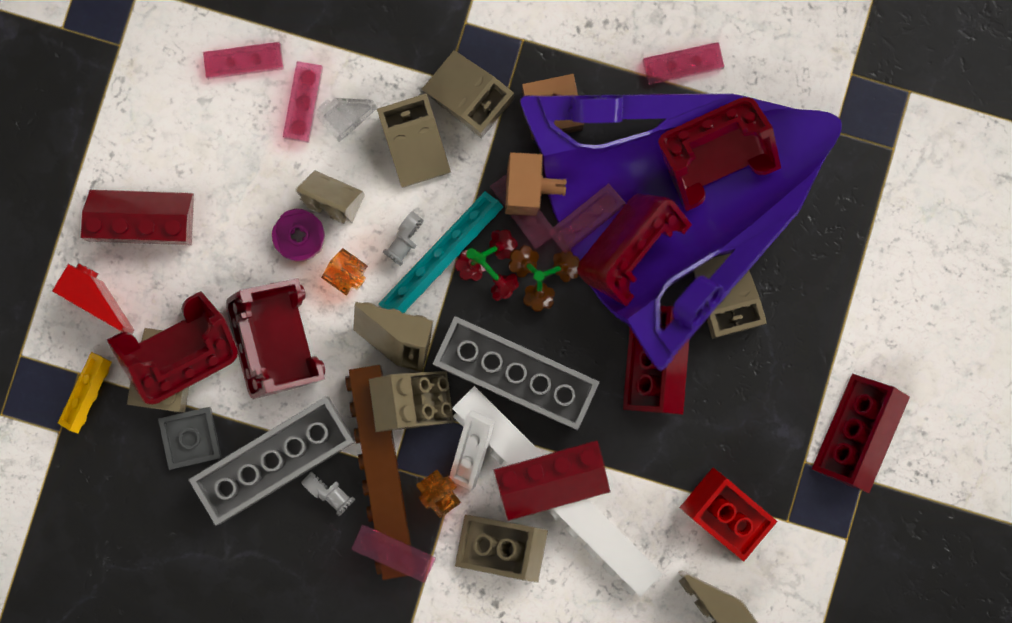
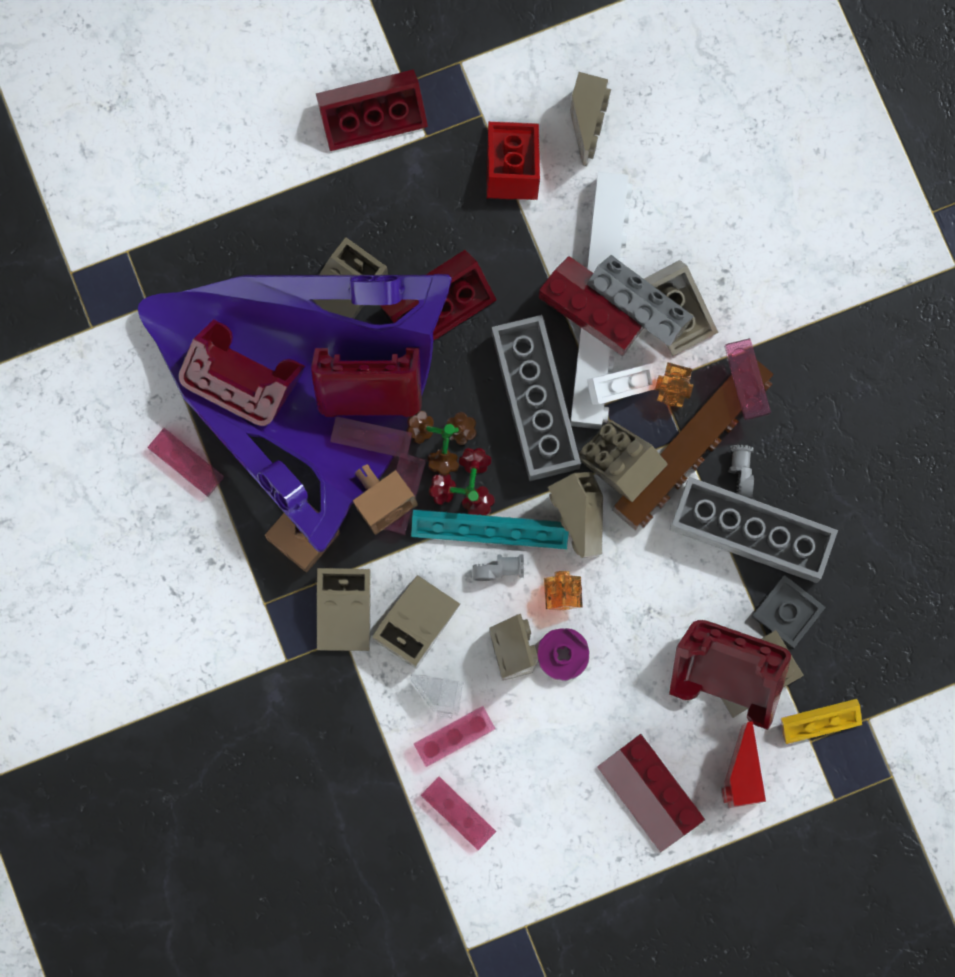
camera: 130 degrees left, 5 degrees down
dark red windscreen [226,278,325,399] -> none
none -> dark grey brick [587,255,694,346]

